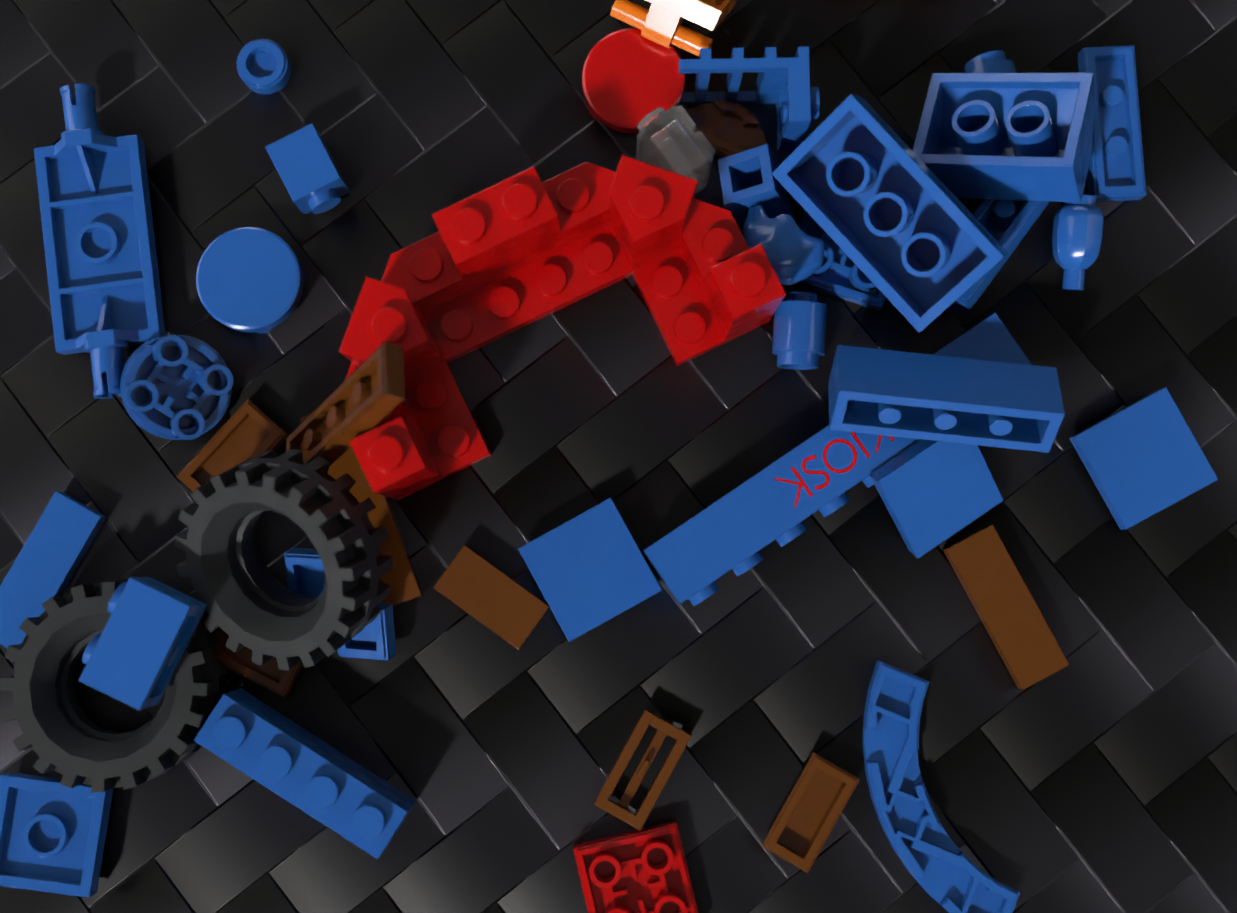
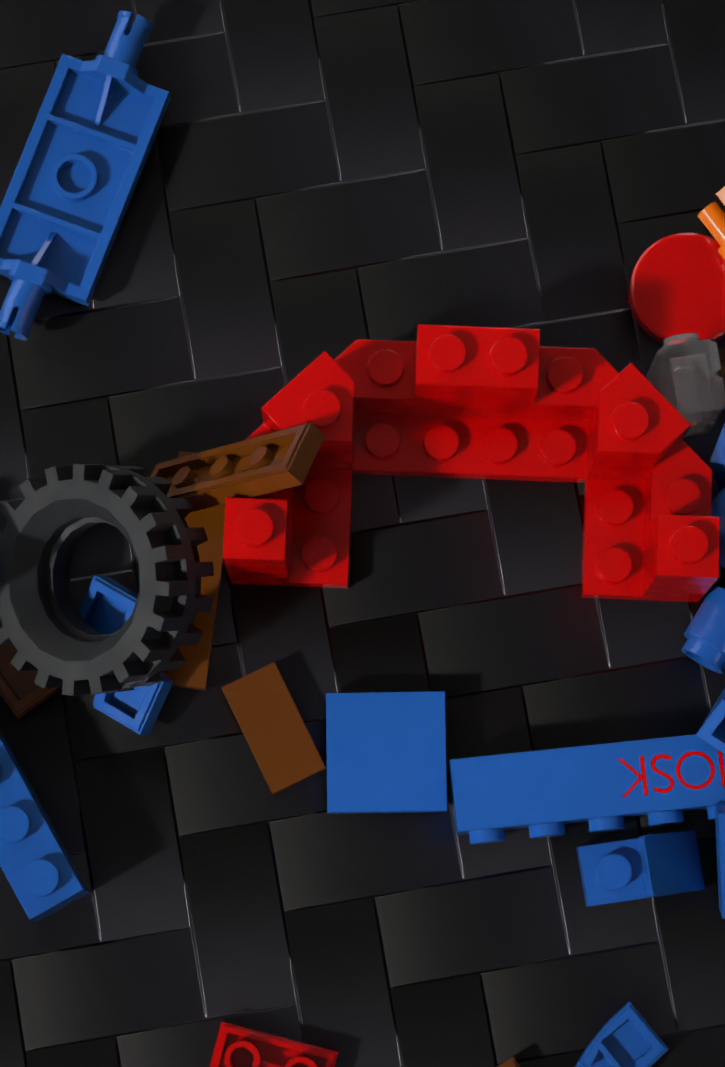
camera: 30 degrees right, 5 degrees down
blue tile [120,335,233,440] -> none
reddish brown tile [176,399,289,492] -> none
blue tile [196,227,306,334] -> none
blue tile [236,39,292,95] -> none
blue brick [265,123,350,215] -> none
reddish brown tile [594,708,691,831] -> none
none -> blue slope [577,830,705,907]

